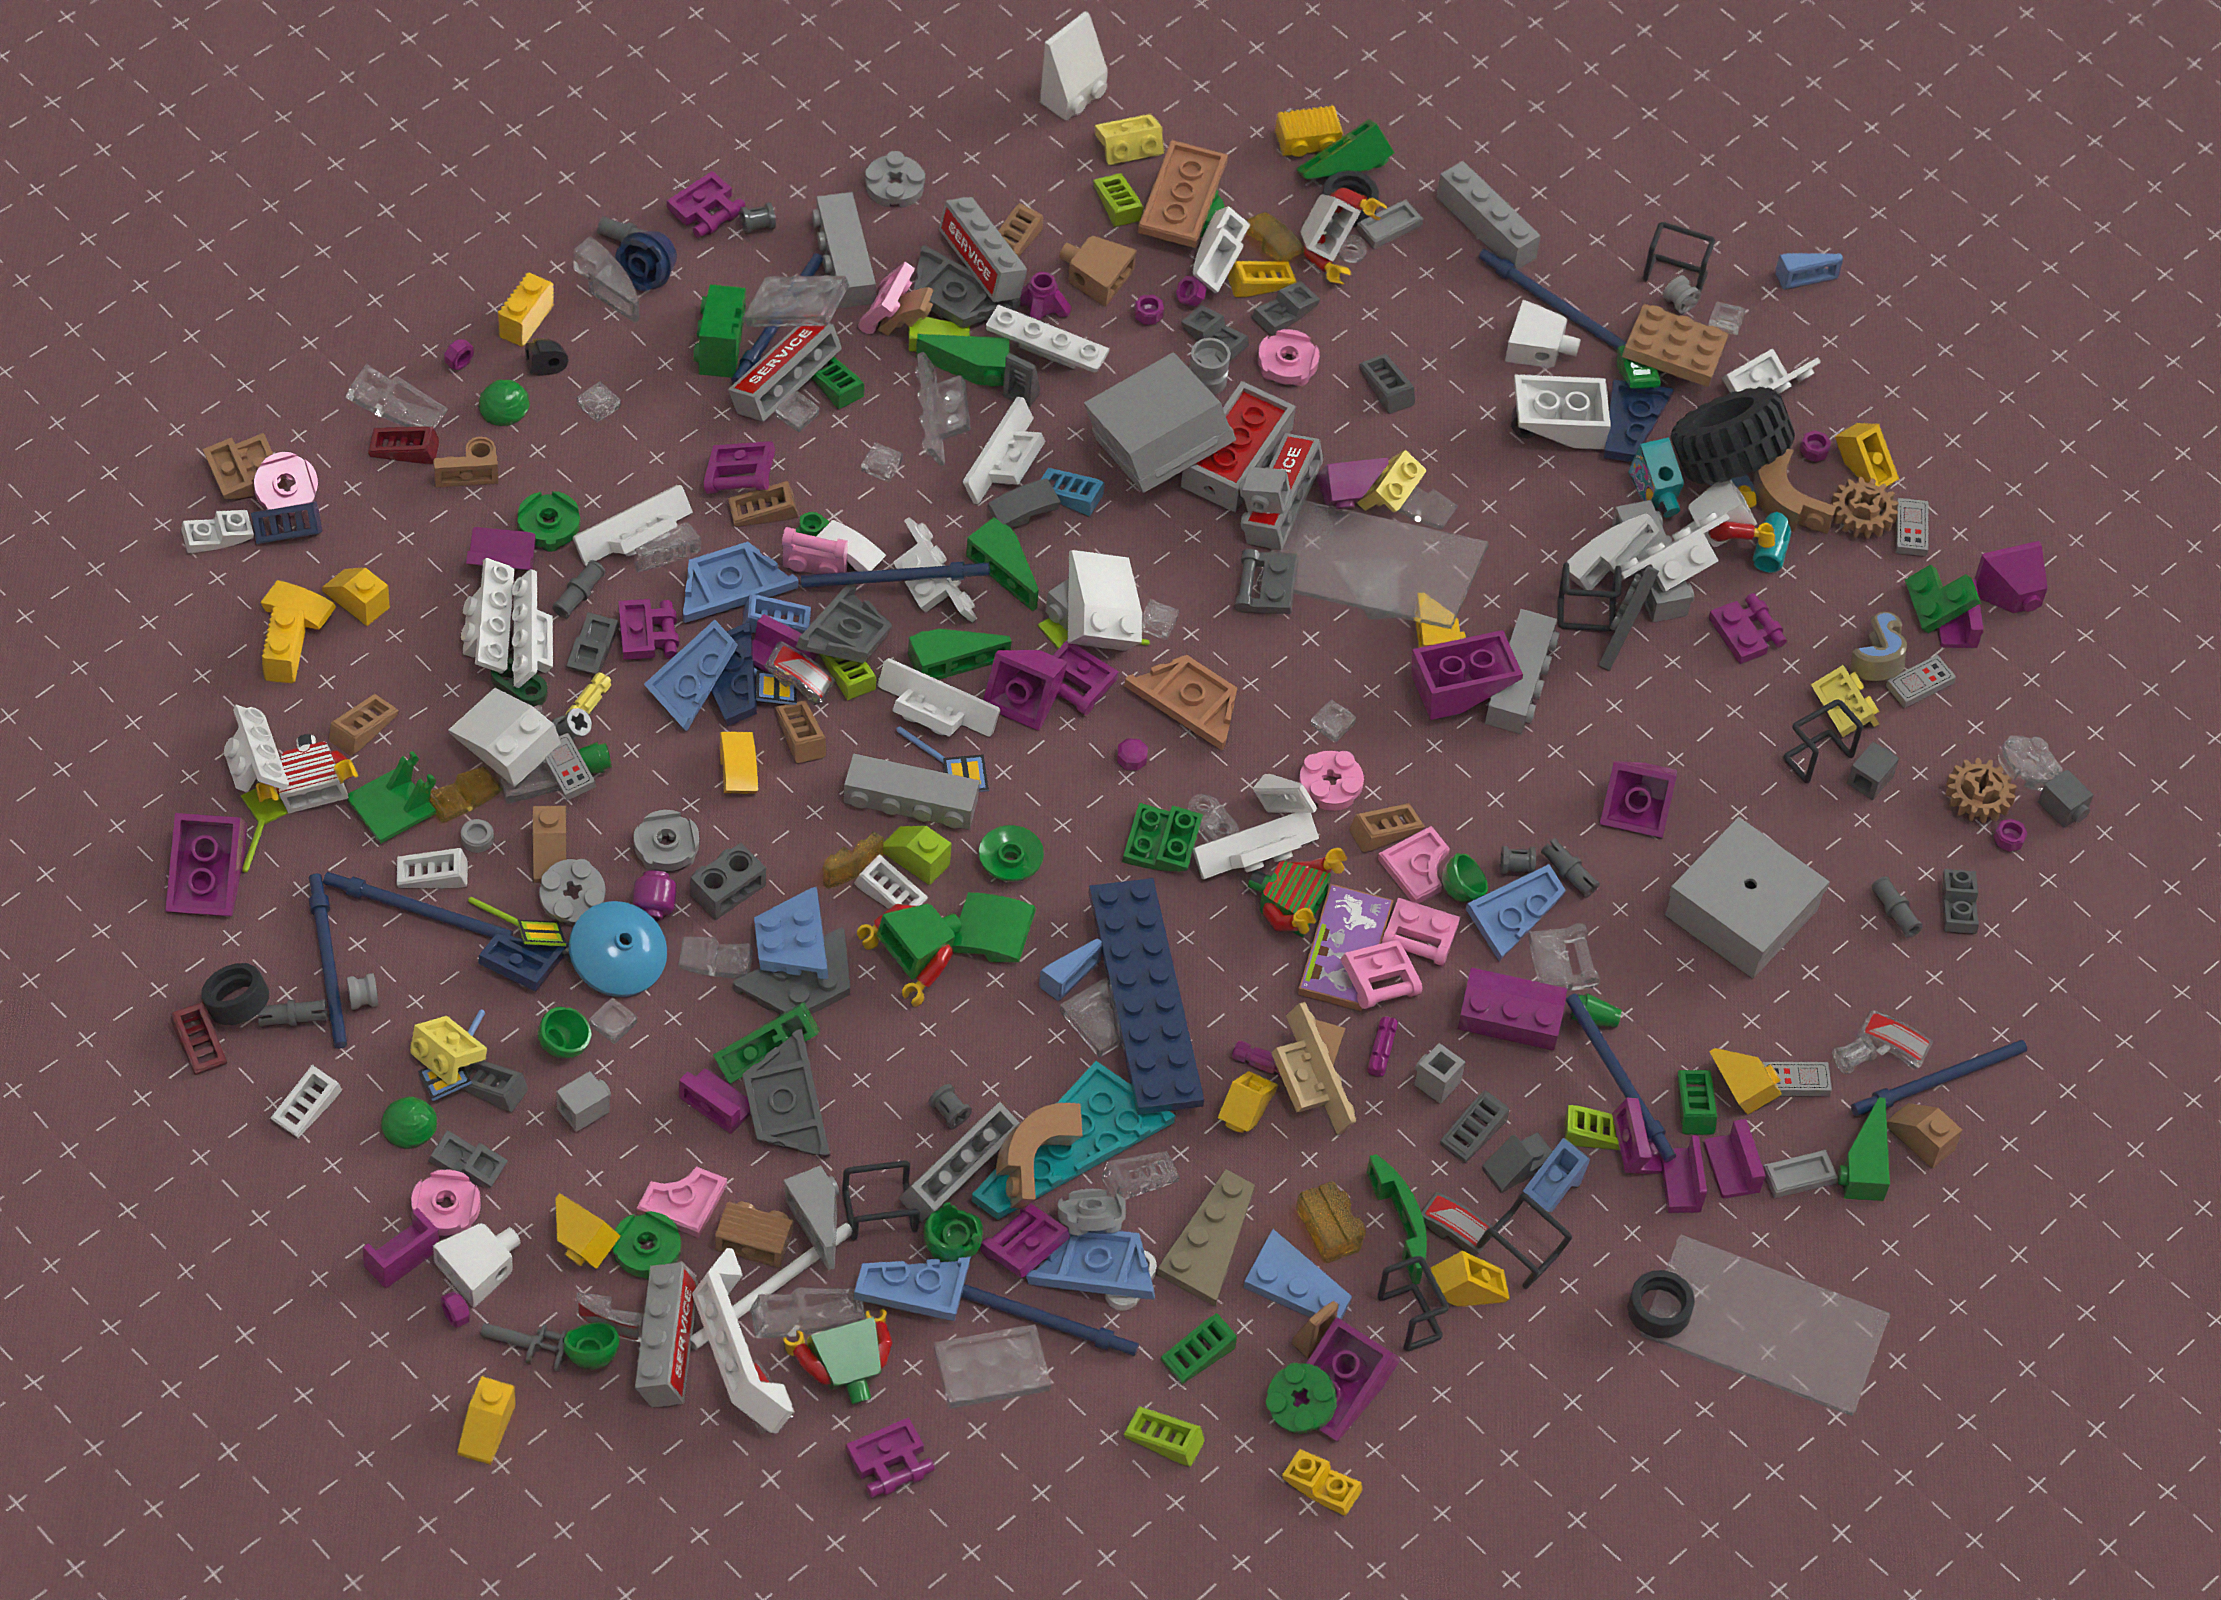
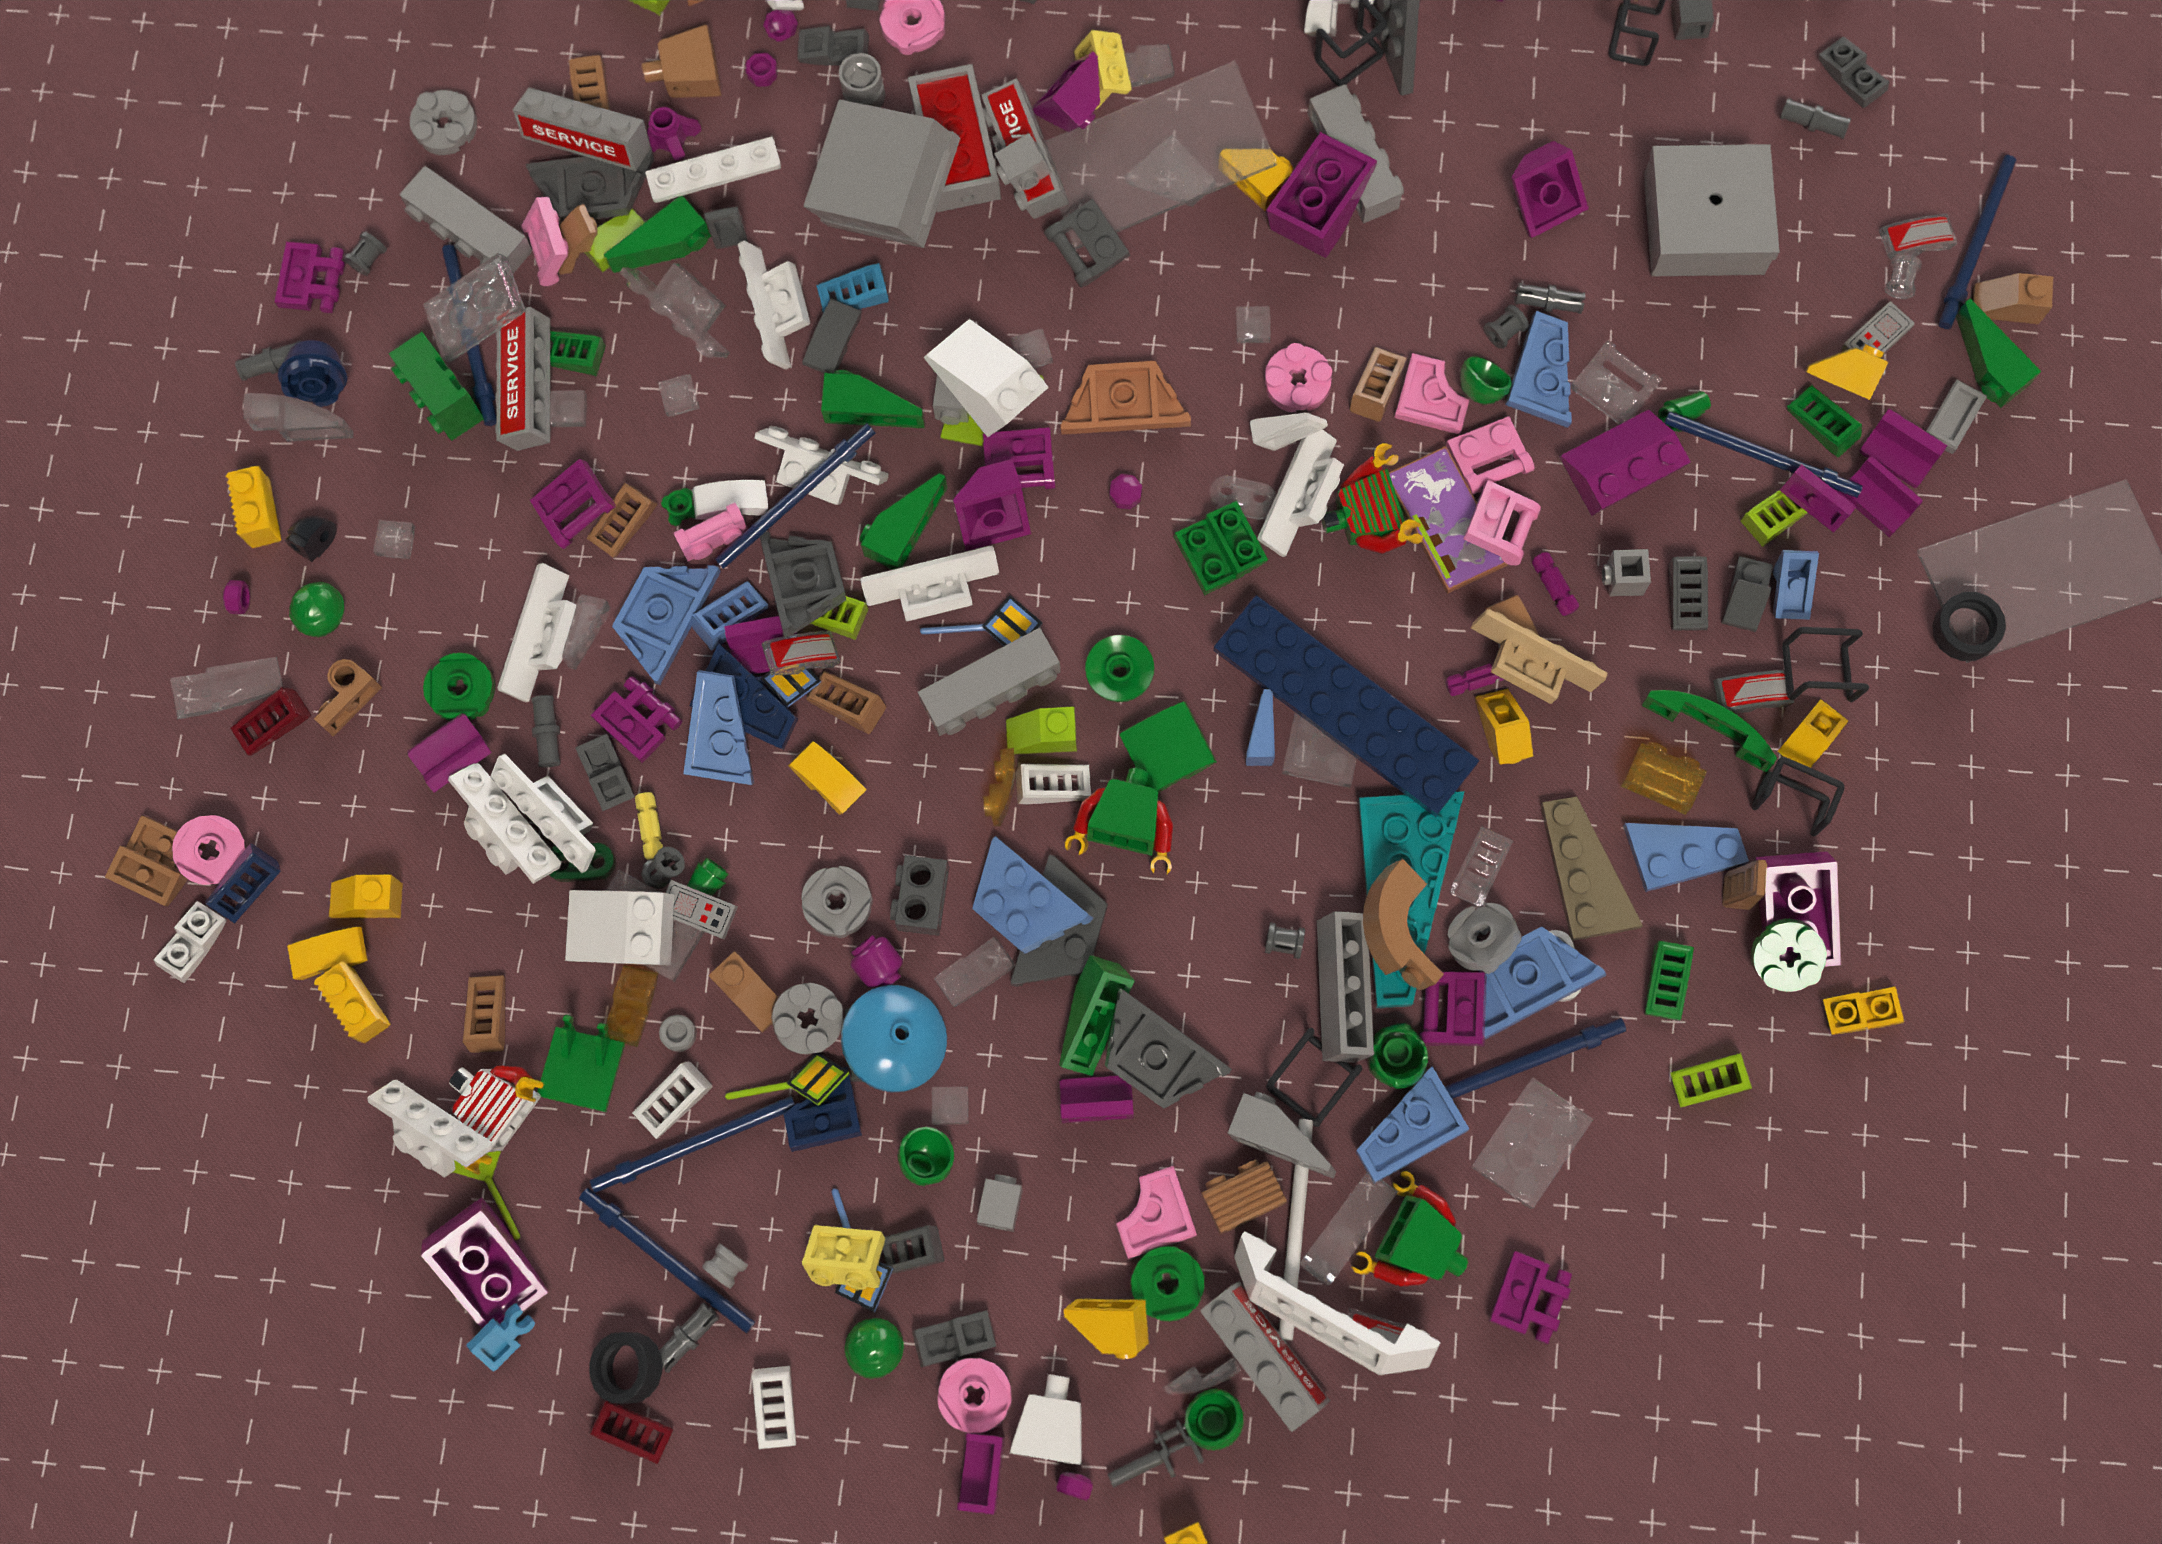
camera: 30 degrees left, 20 degrees up
none -> dark azure plate [466,1304,535,1372]

